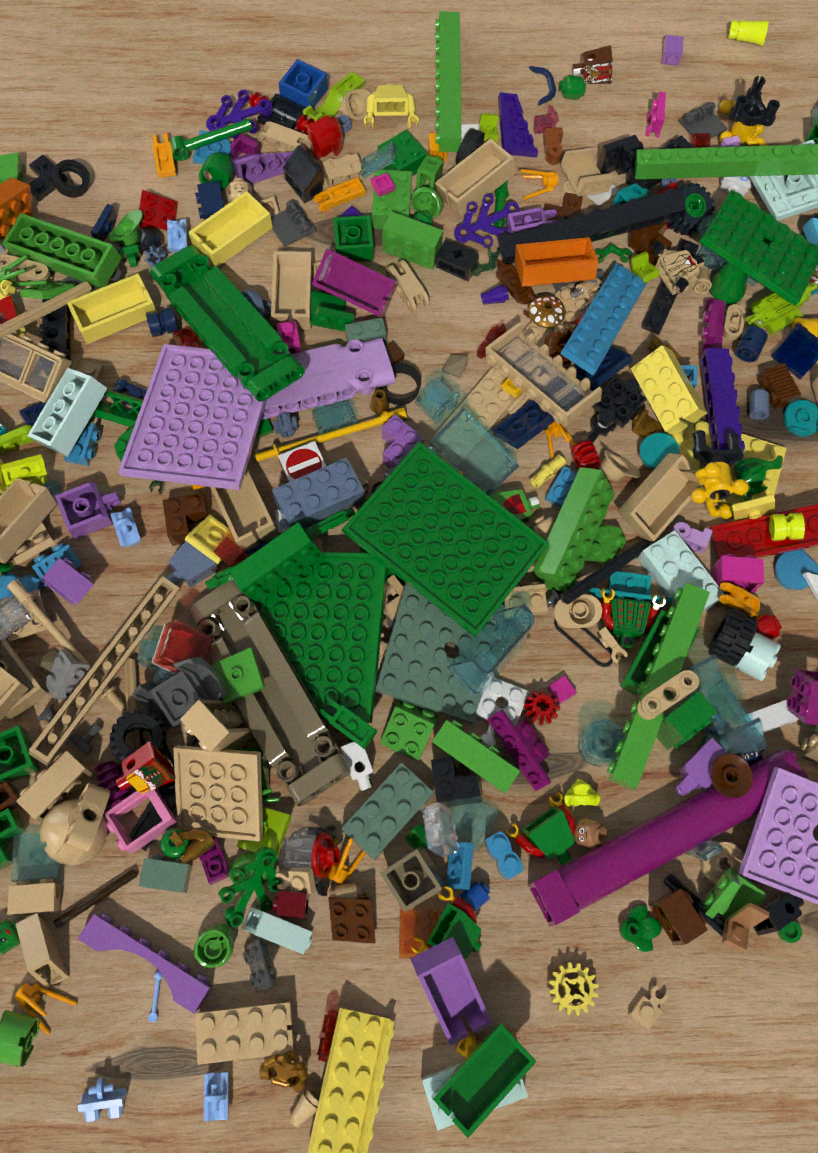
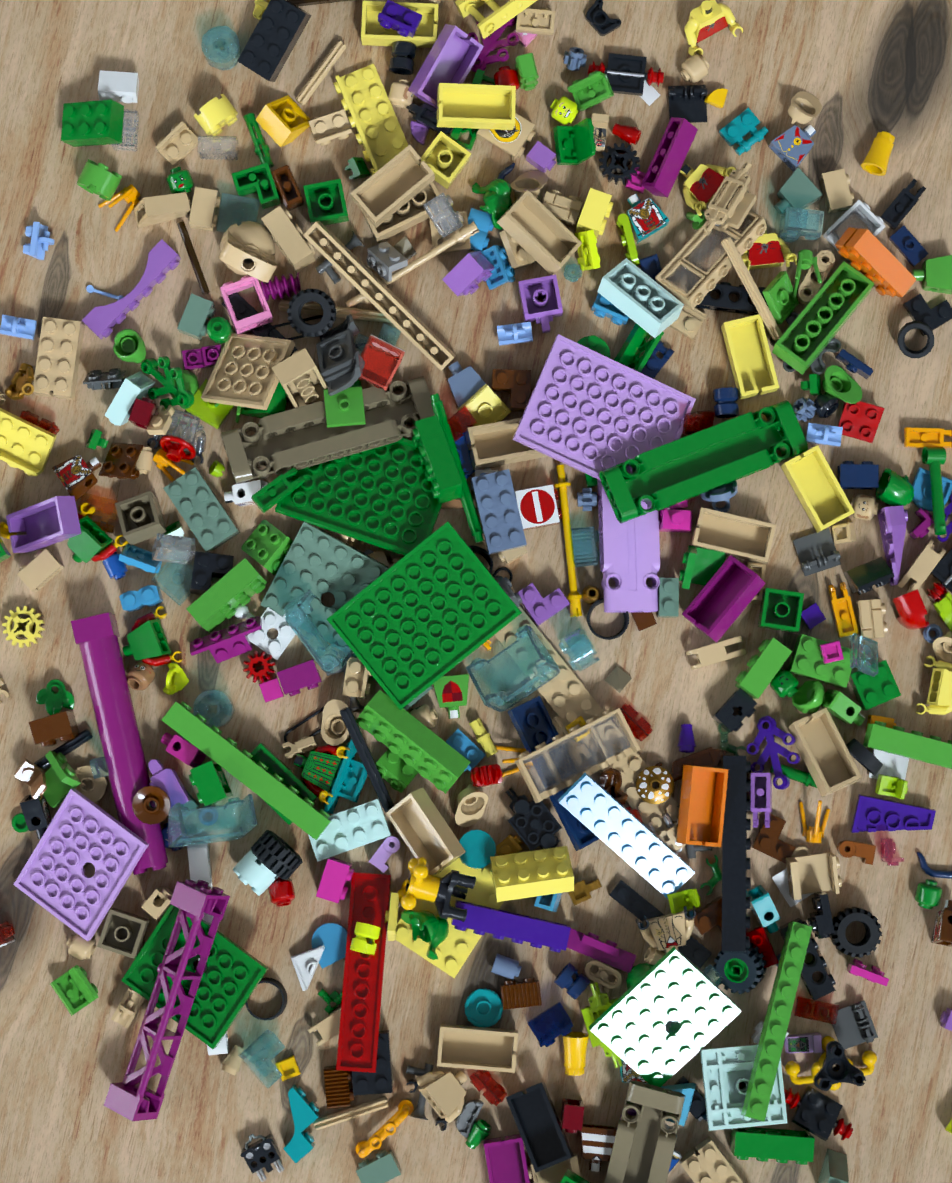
camera: 105 degrees right, 15 degrees up
red torso [116,741,175,793] -> none
pearl gold plant [170,830,216,864] -> none
tan piece [637,670,699,720] -> none
light orange hinge [719,582,760,618] -> none
none -> tan brick [17,549,64,593]
none -> torso [52,455,102,502]
none -> green tile [85,429,109,450]
none -> dark pink torso [161,732,207,767]
none -> lime hinge [209,460,225,477]
none -> magenta brick [277,659,322,697]
none -> black plate [784,1086,853,1141]
none -> black tyre [830,907,882,958]

